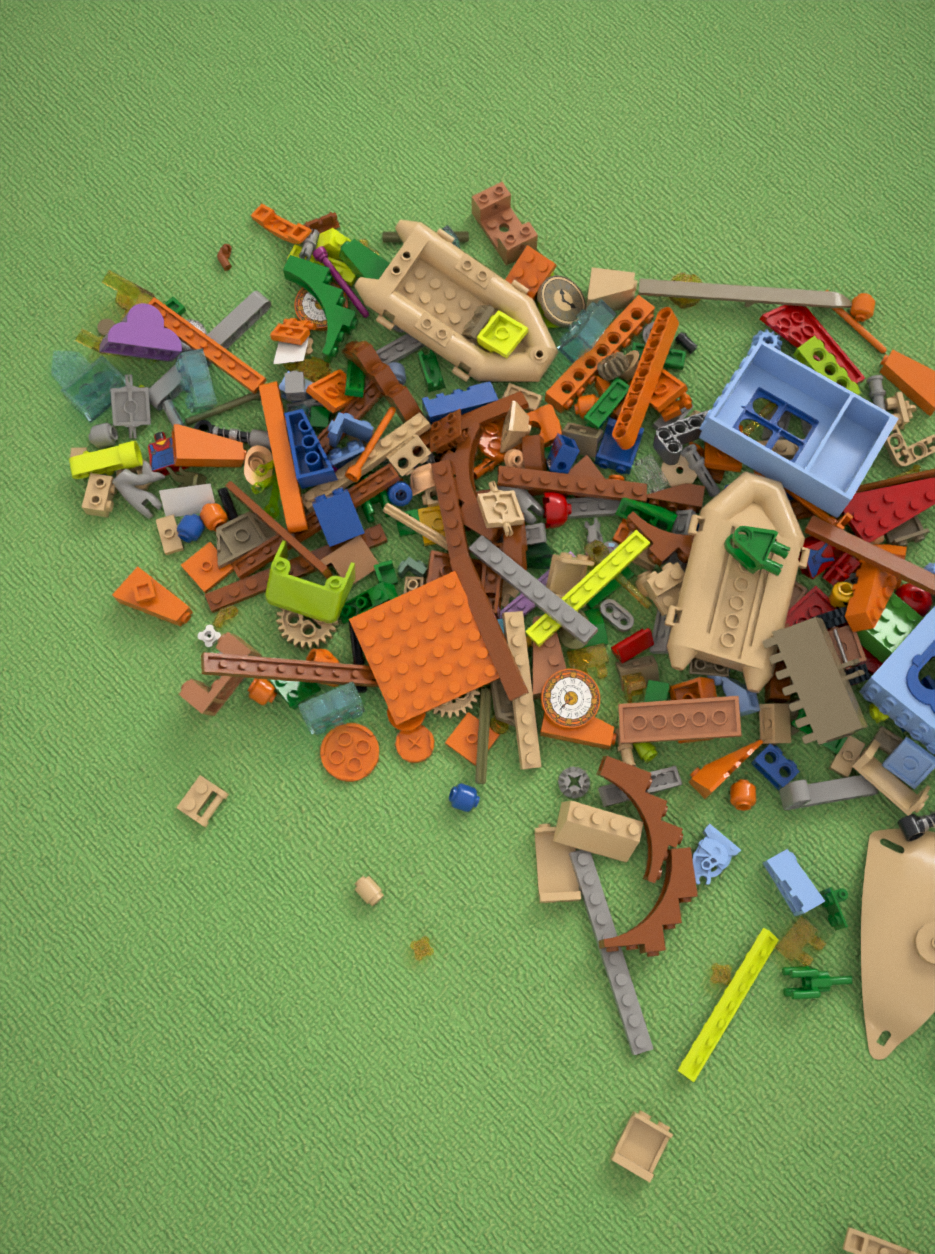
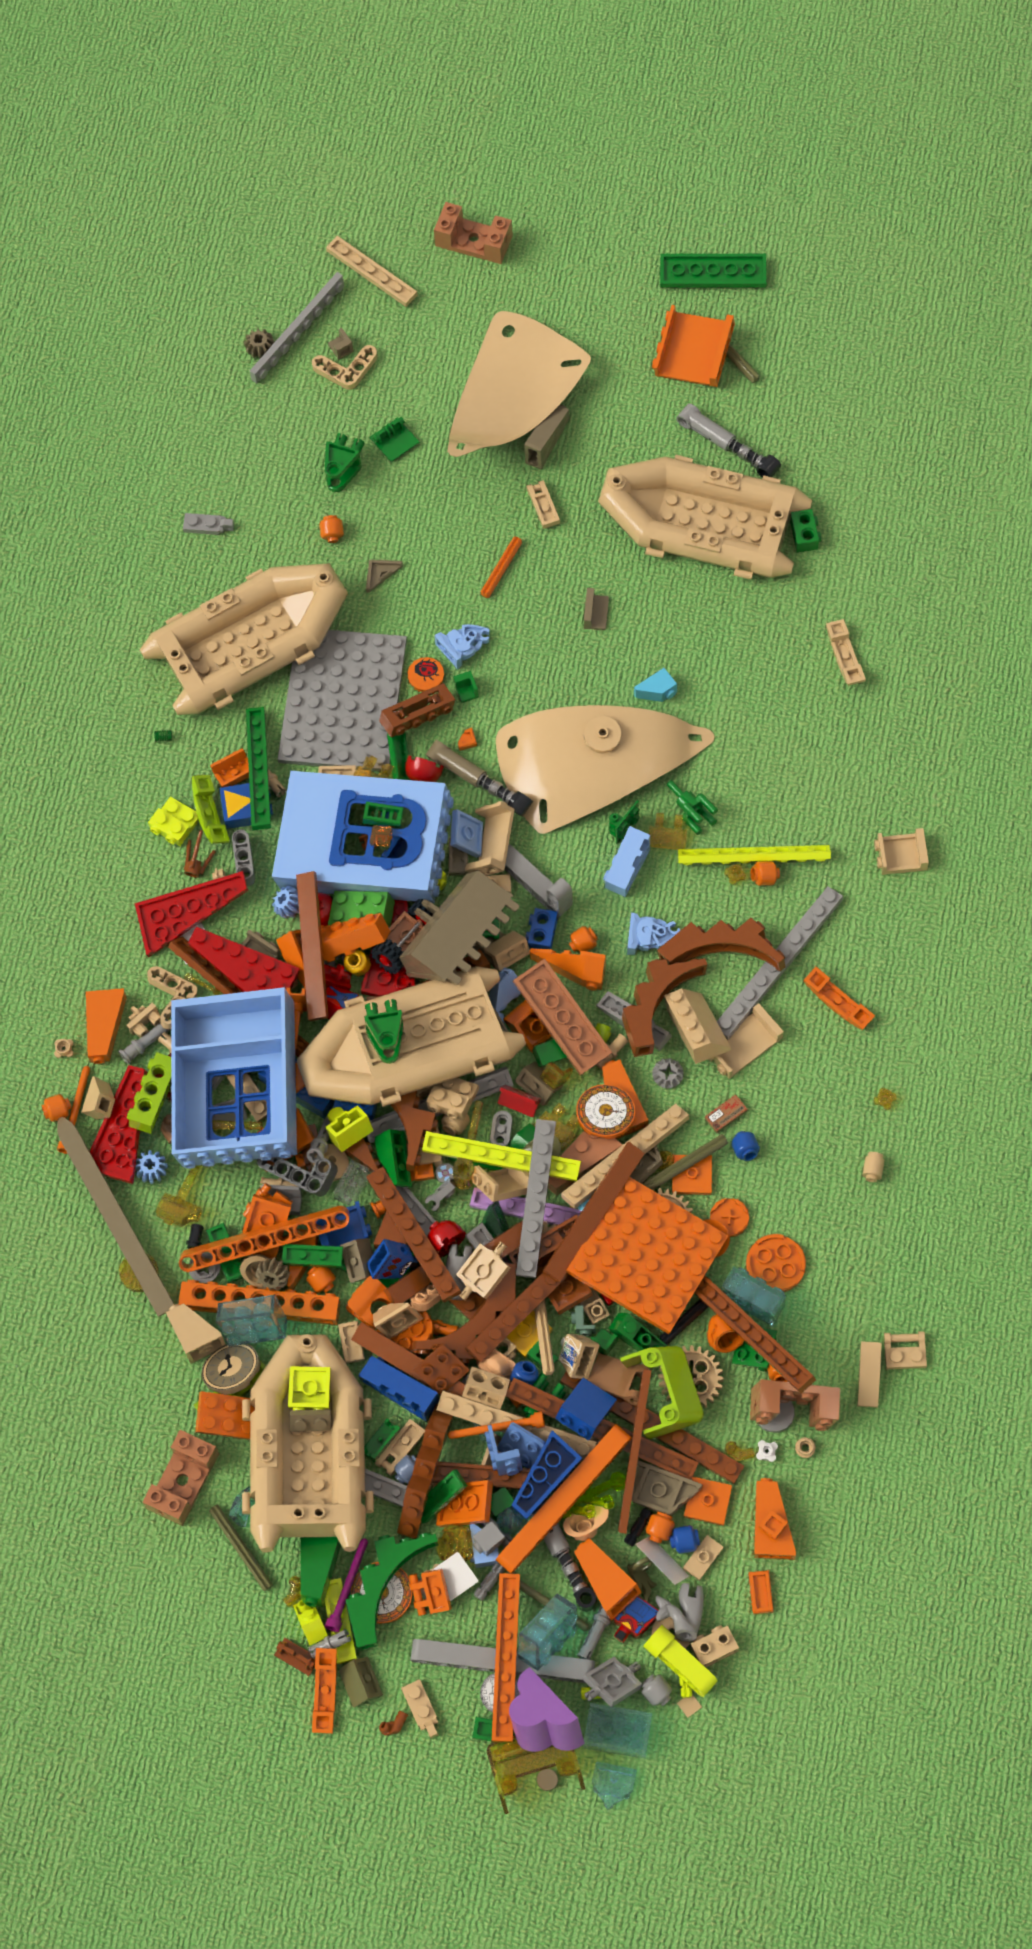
camera: 120 degrees left, 5 degrees down
none -> tan plate [54,1039,74,1058]
none -> tan slope [81,1076,115,1120]
none -> clear yellow piece [156,1165,202,1227]
none -> neon yellow brick [326,1105,374,1152]
none -> olive panel [339,1657,383,1707]
none -> tan plate [375,1419,425,1476]
none -> tan hinge [401,1679,438,1738]
none -> light grey axle [474,1563,505,1601]
none -> tan torso [559,1334,600,1379]
none -> tile [705,1094,748,1133]
none -> orange tile [748,1570,773,1614]
none -> orange head [750,861,780,886]
none -> tan plate [795,1438,816,1458]
none -> orange slope [803,967,875,1030]
none -> tan slope [857,1341,881,1408]

